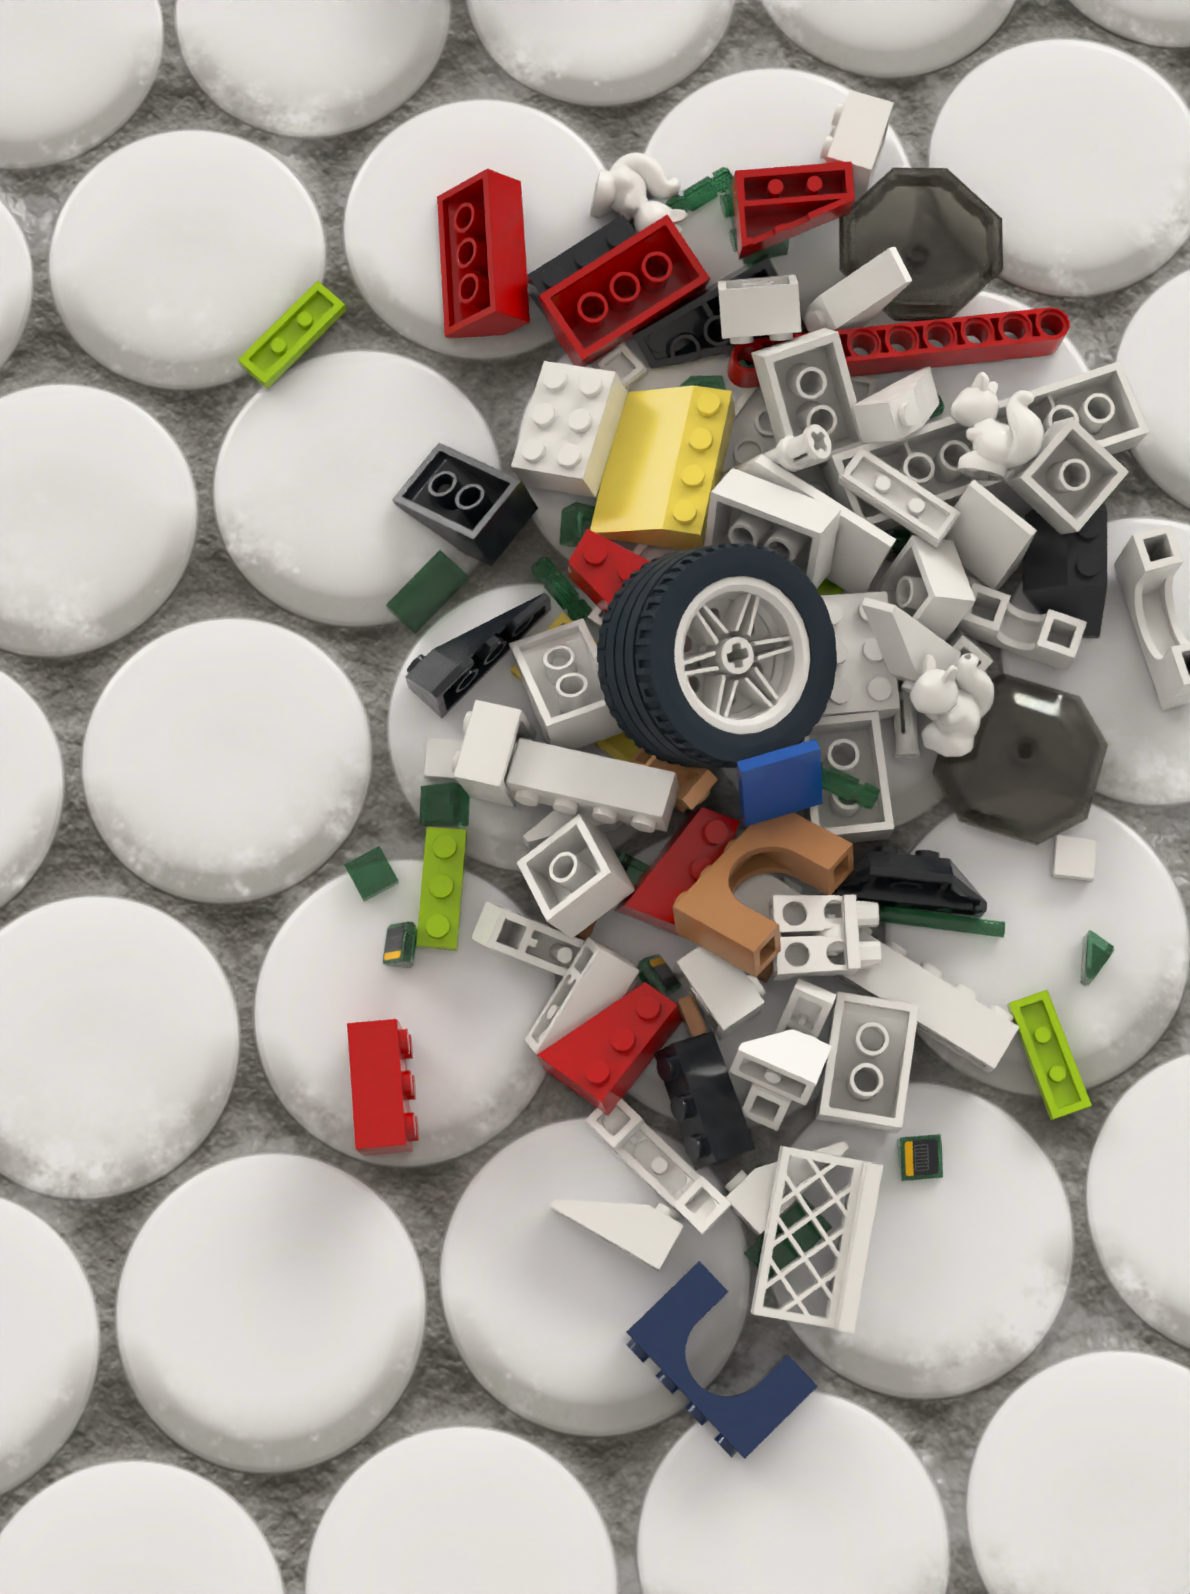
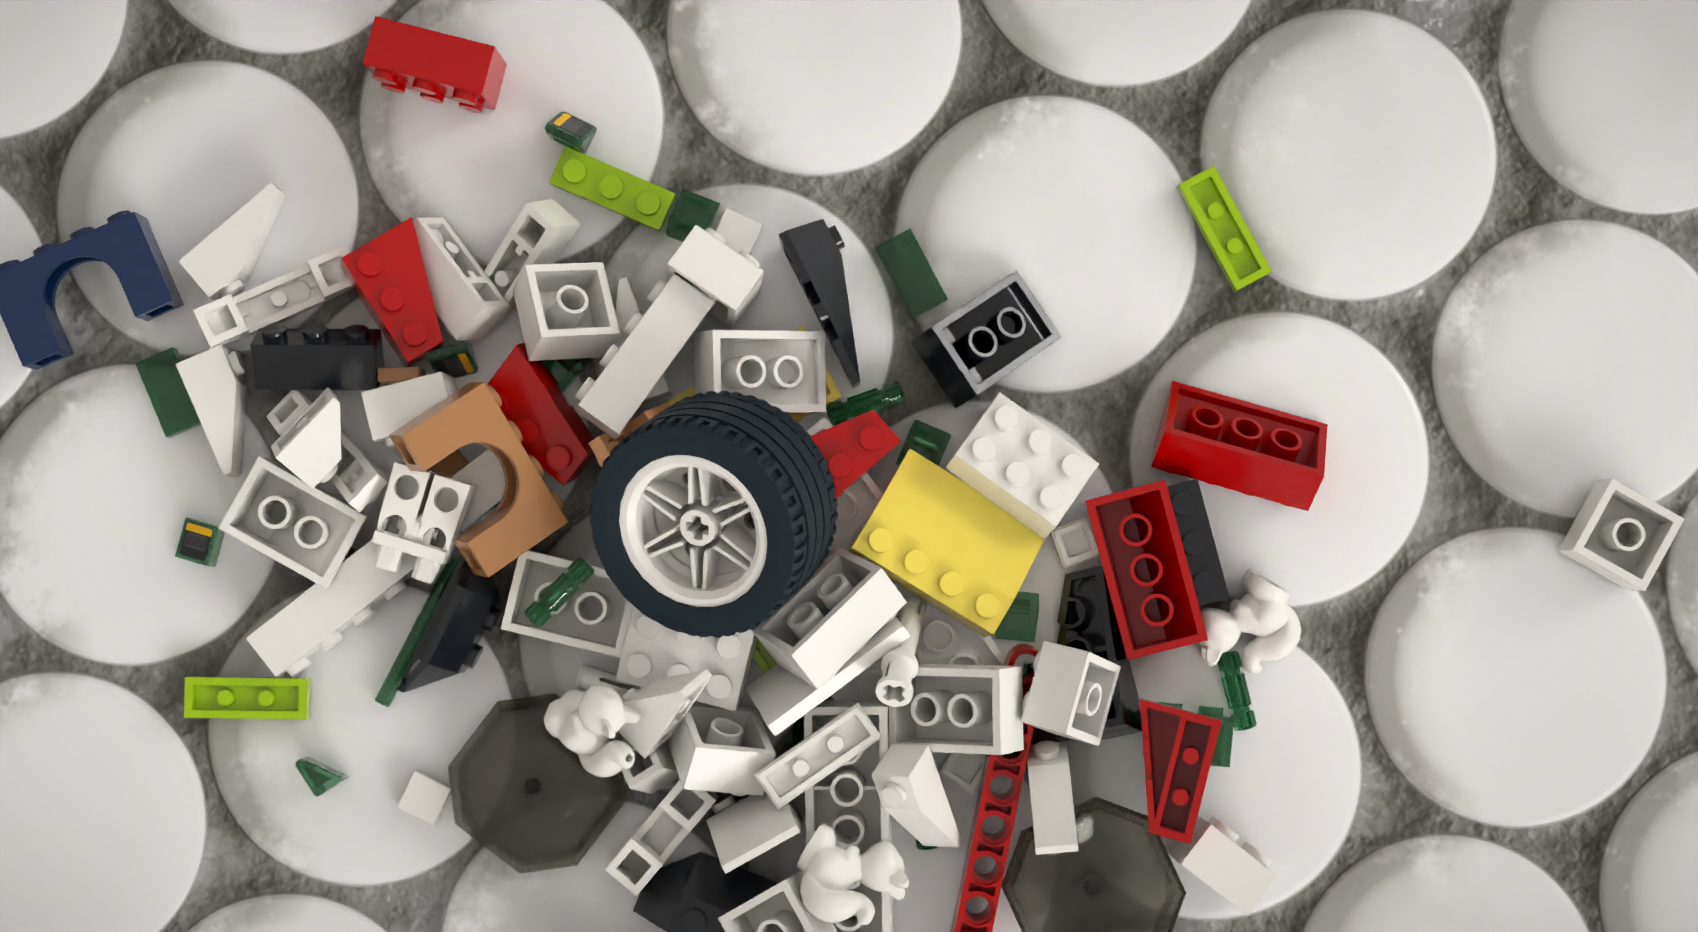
camera: 110 degrees right, 10 degrees up
clear green tile [344,846,399,902] -> none
blue tile [736,739,823,826] -> none
white fence [750,1146,884,1333] -> none

